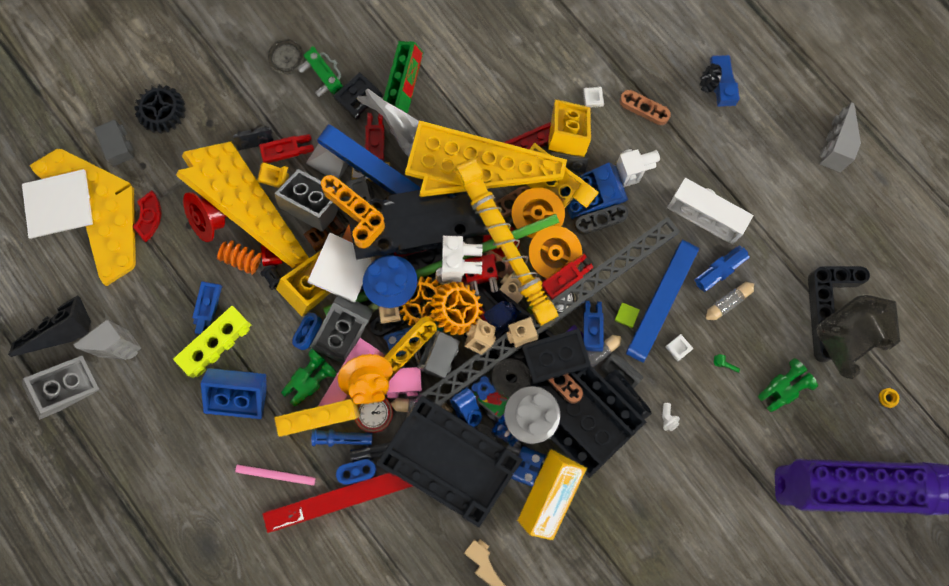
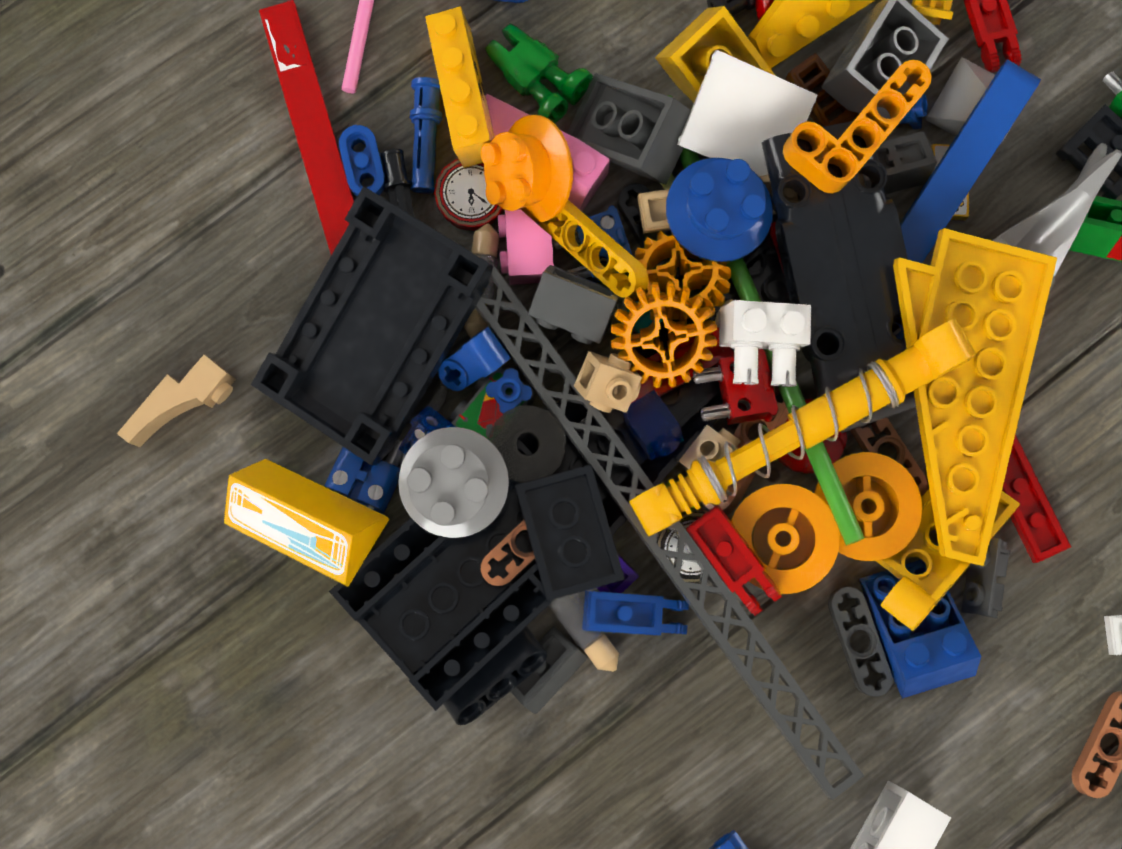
camera: 90 degrees right, 5 degrees up
blue plate [292,313,322,350] -> none
red hinge [365,113,385,161] -> none
tan brick [506,317,538,348] -> none
yellow slope [548,99,591,157] -> none
lime tile [614,303,640,328] -> none
white brick [615,149,660,187] -> none
blue beam [626,239,699,363] -> none
white plate [662,403,680,431] -> none
white tile [665,334,693,362] -> none

